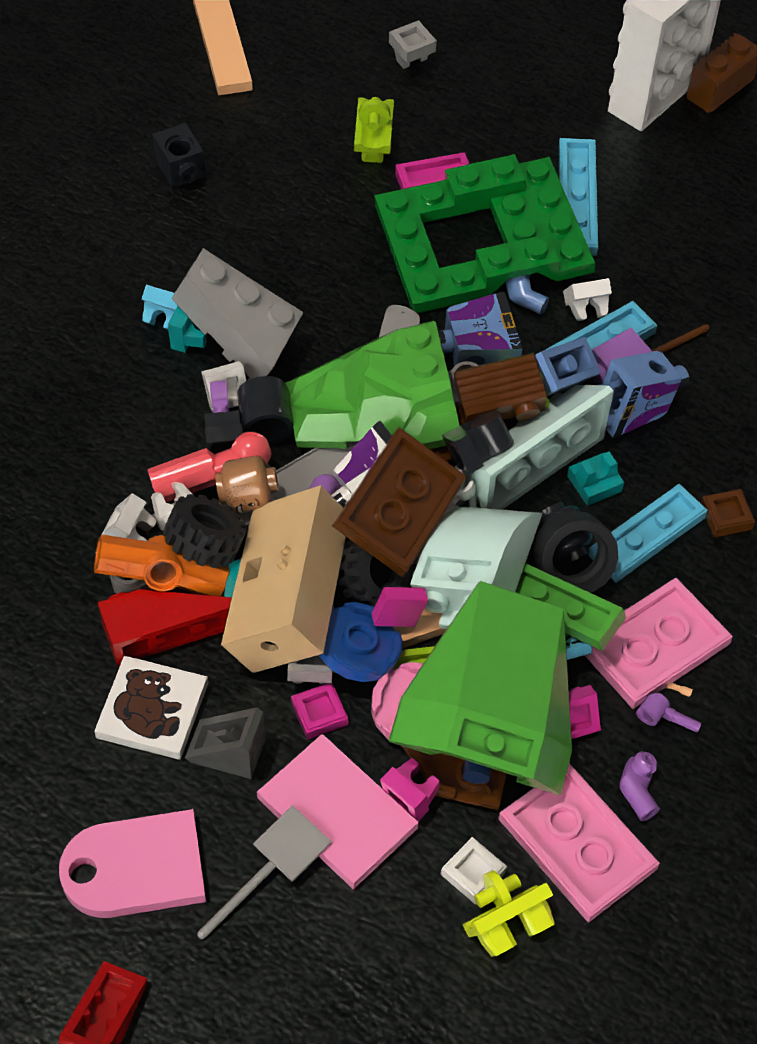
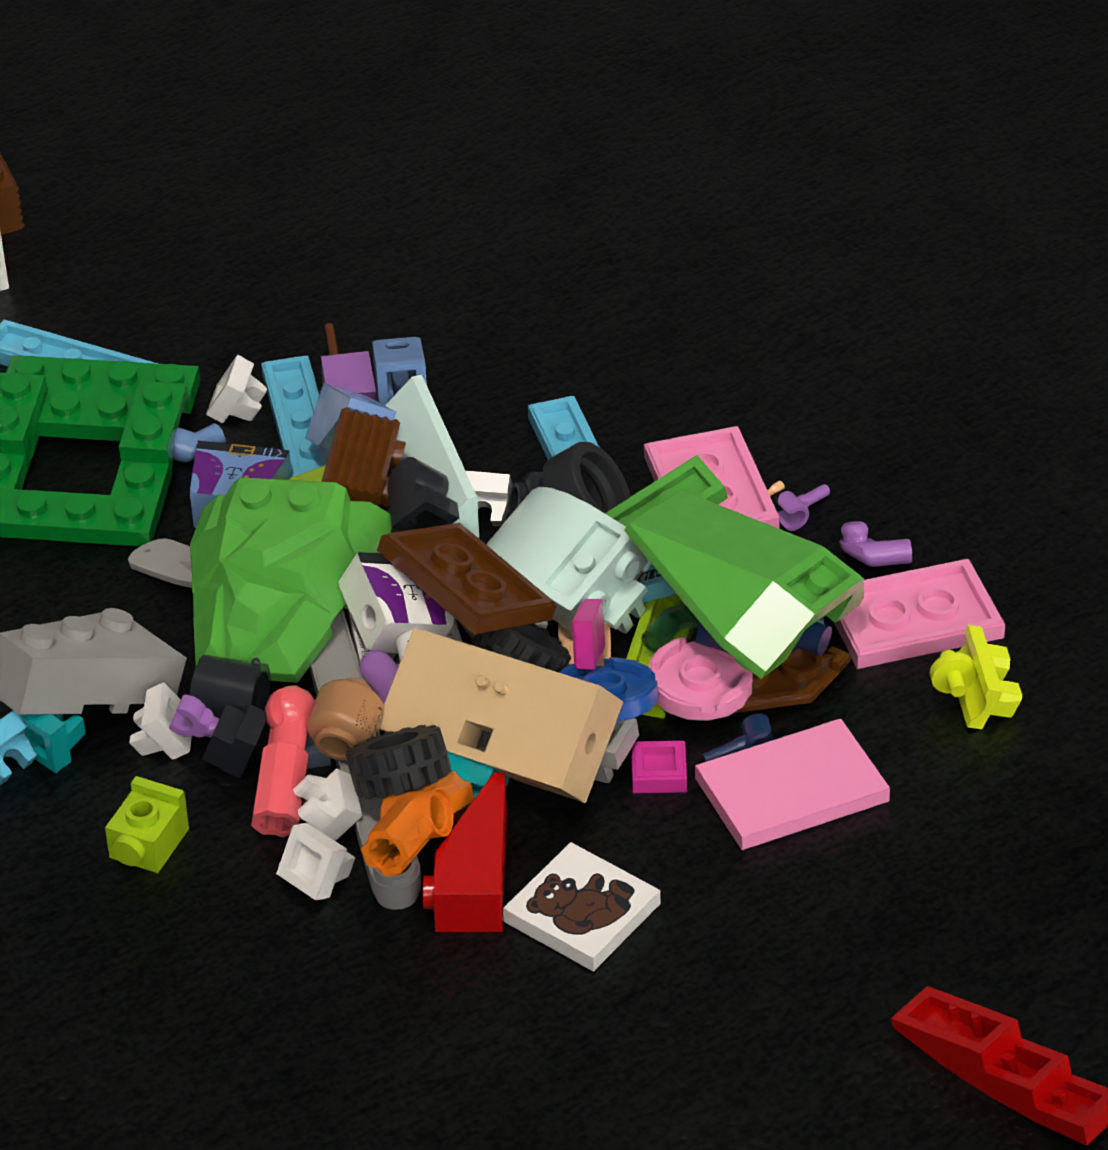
camera: 65 degrees left, 15 degrees down
bright pink tile [59,809,206,918] -> none
dark grey slope [185,707,265,779] -> none
light grey piece [197,805,332,939] -> none
dark pink tile [380,758,440,821] -> none
white tile [441,837,507,905] -> none
teal tile [567,452,624,506] -> none
reddish brown tile [701,489,755,537] -> none
none -> lime brick [105,776,189,873]
none -> white tile [466,471,513,527]
none -> dark blue hand [702,714,773,762]

